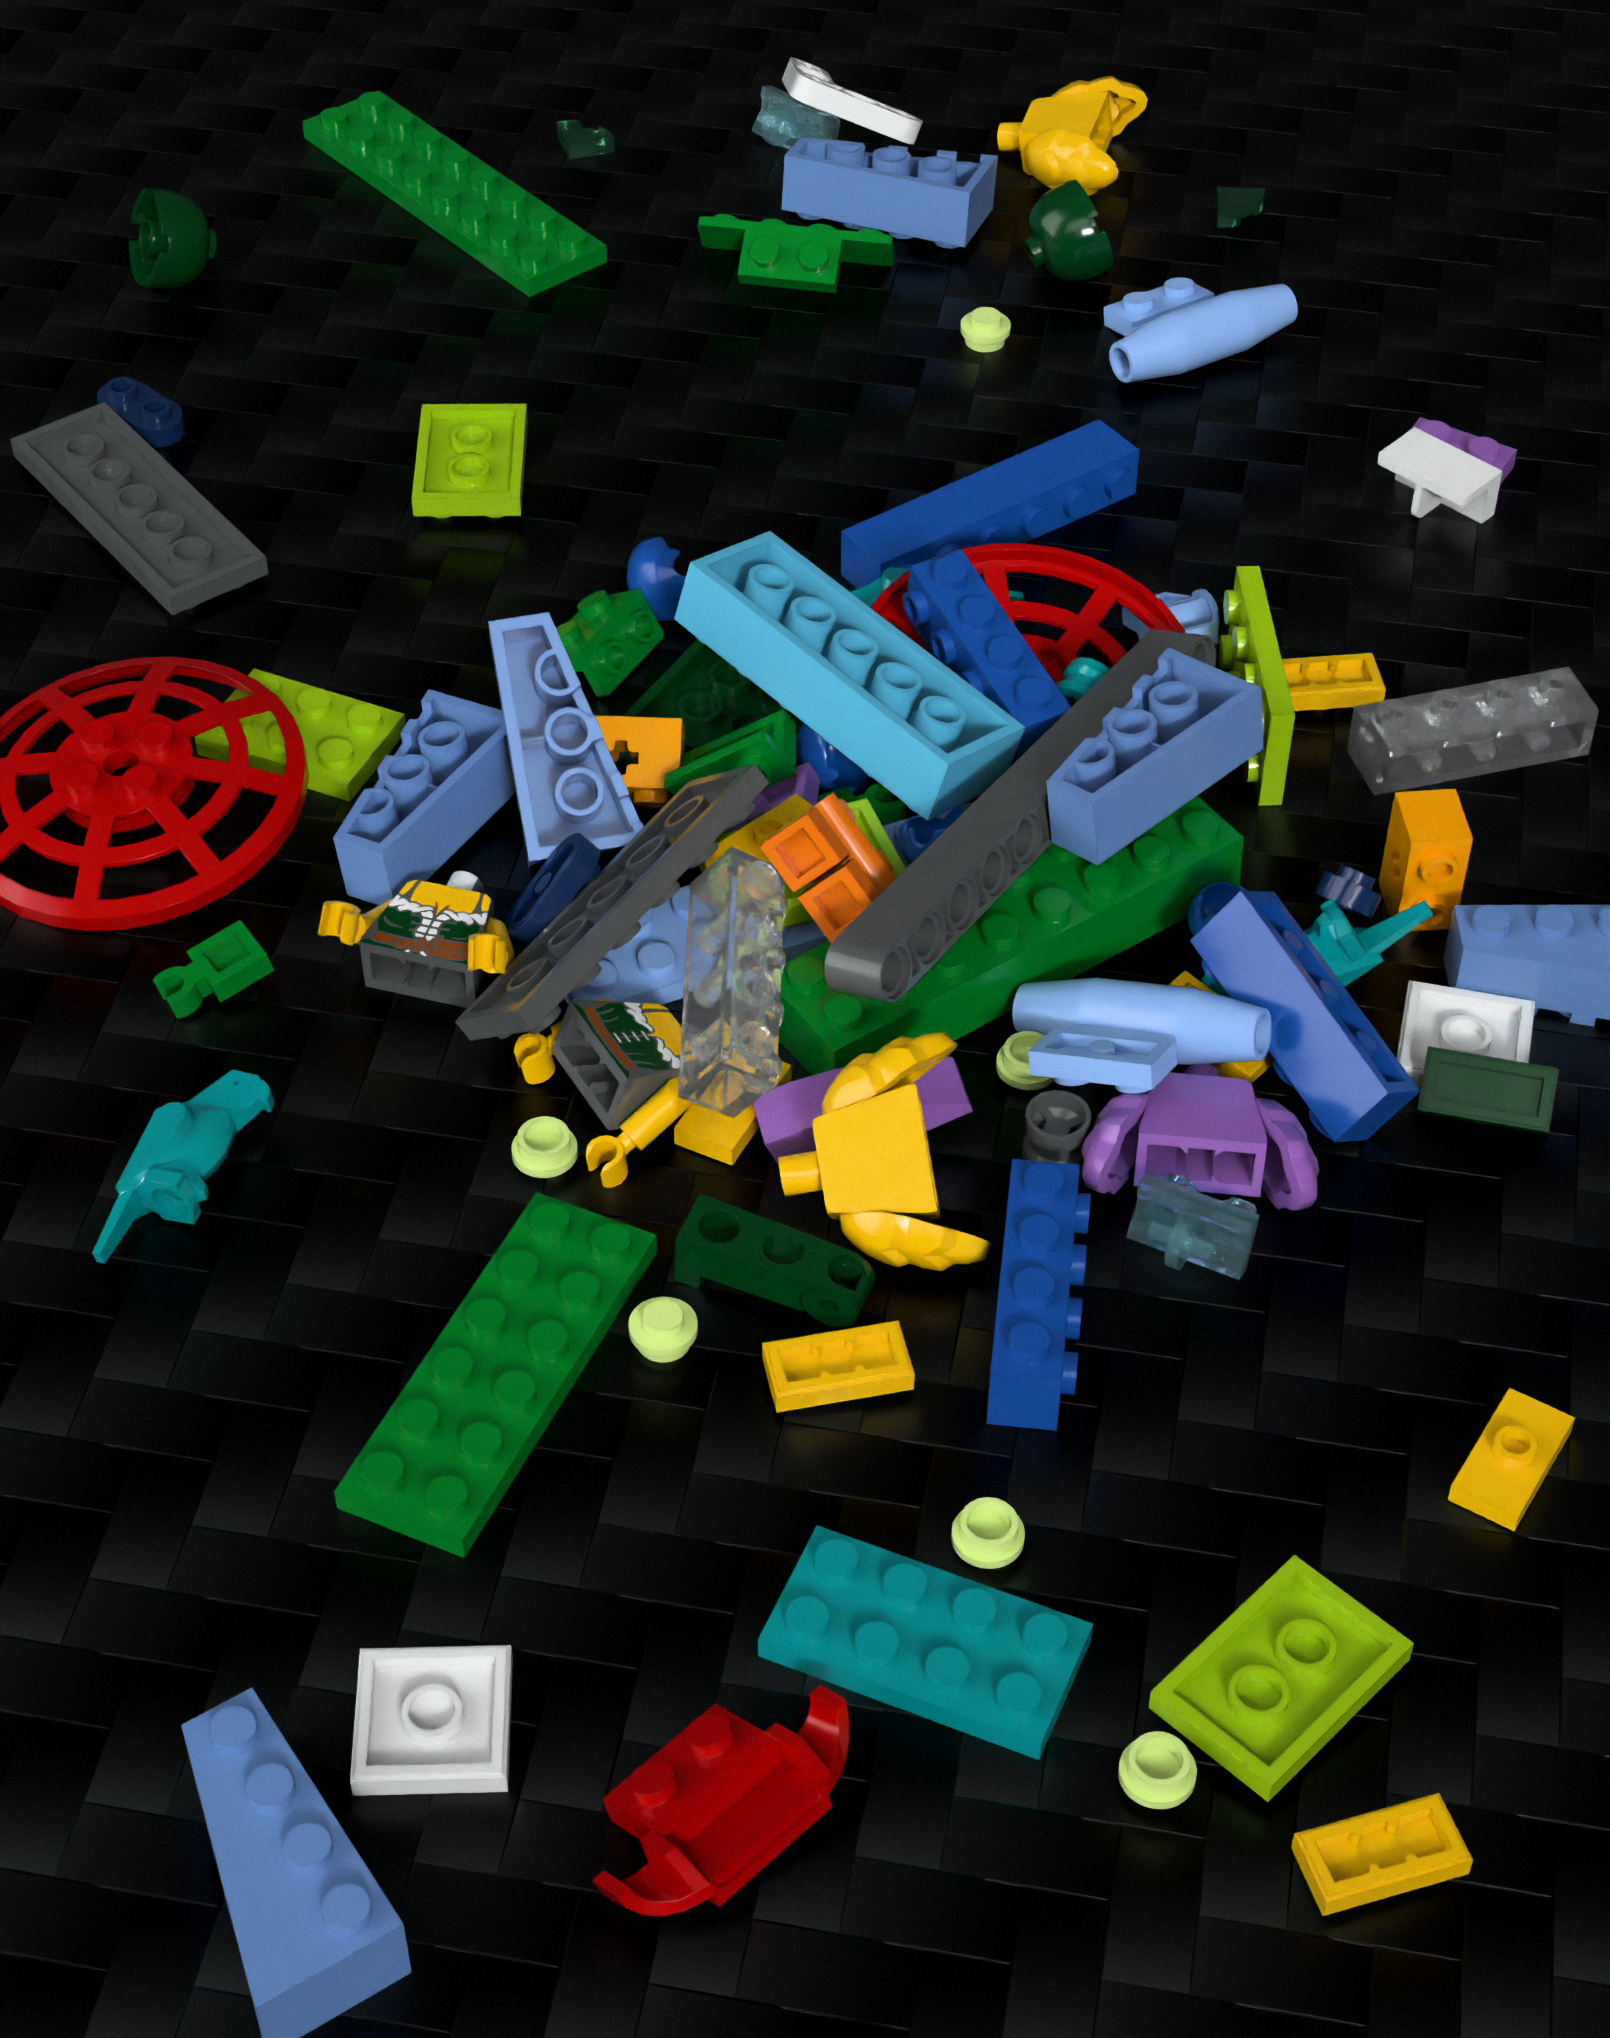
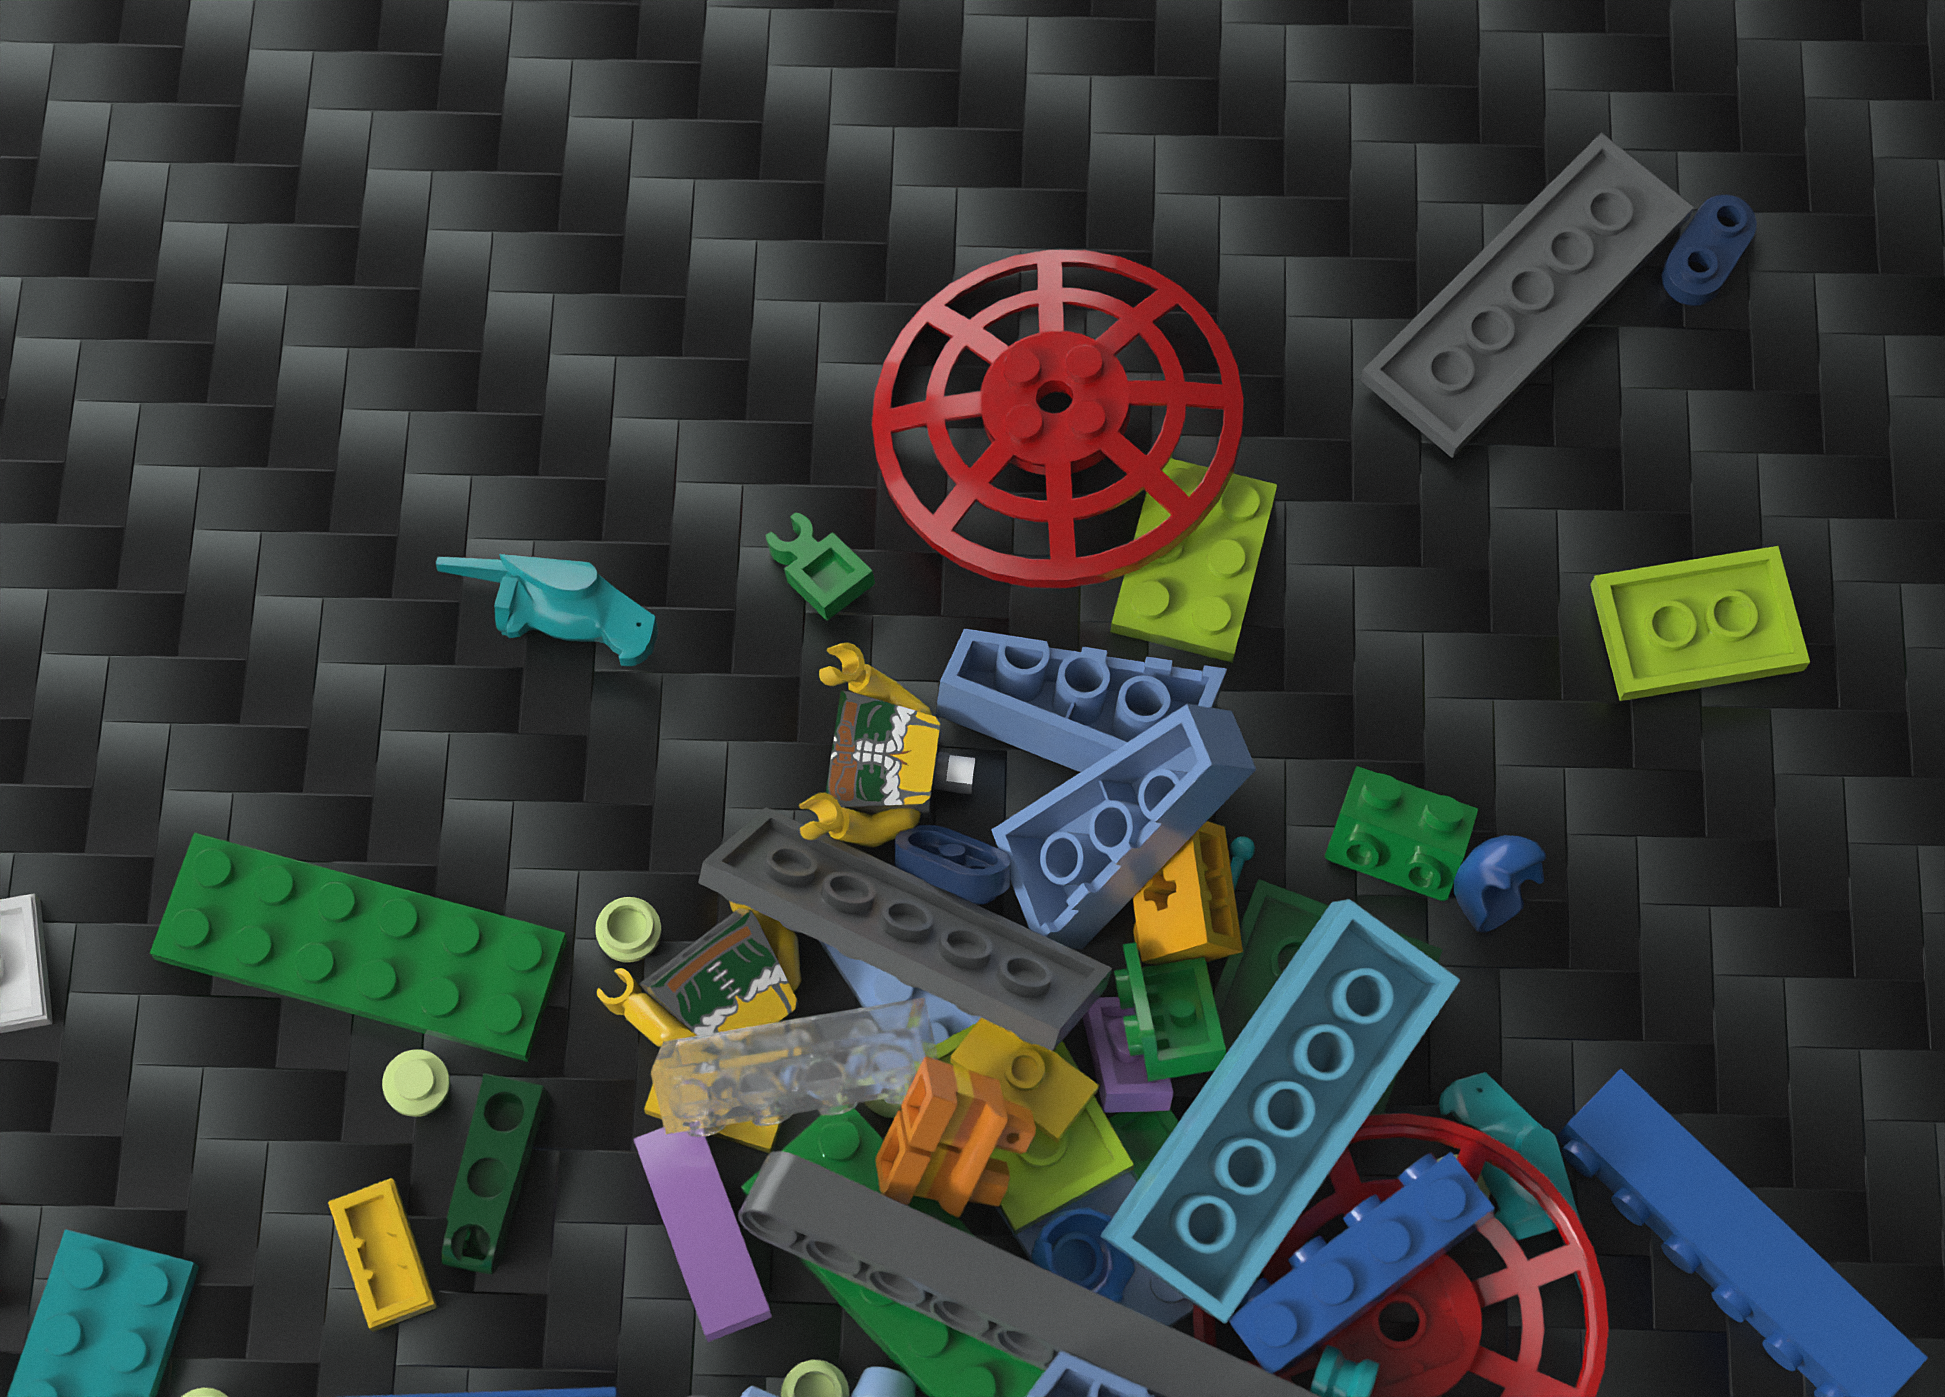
camera: 80 degrees right, 25 degrees up
yellow torso [778,1031,992,1271] -> none

